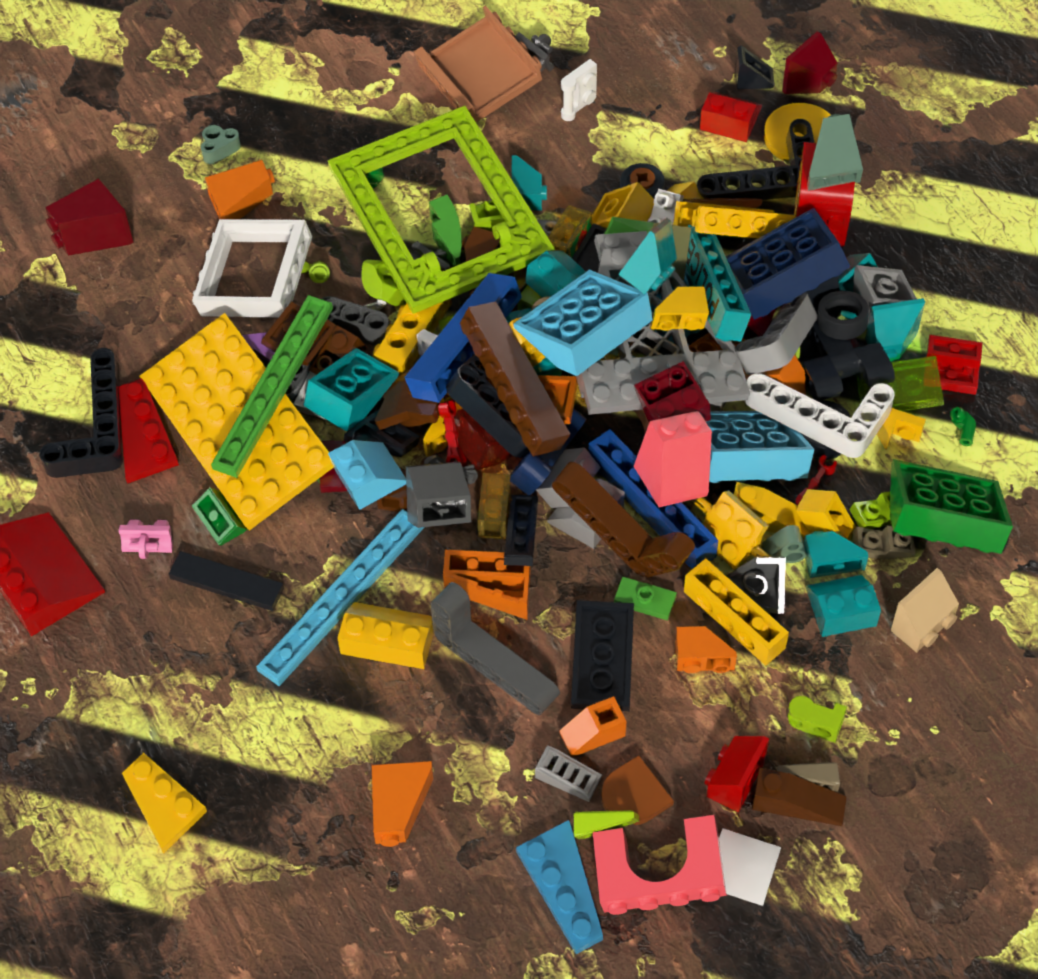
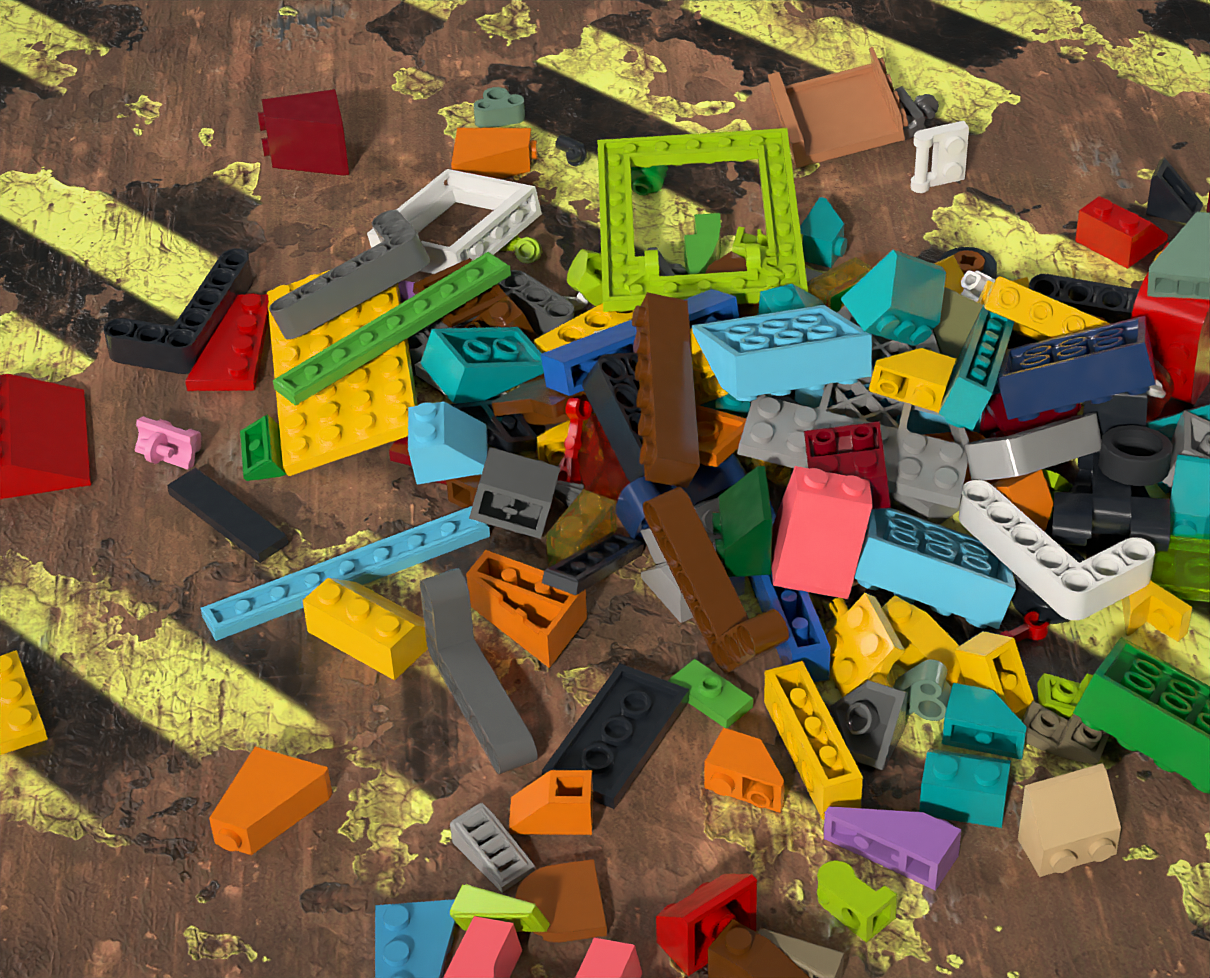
camera: 25 degrees right, 15 degrees down
none -> dark grey beam [269,210,430,339]
none -> black arm [555,134,587,167]
none -> dark green slope [712,466,772,577]
none -> medium lavender slope [824,807,961,891]

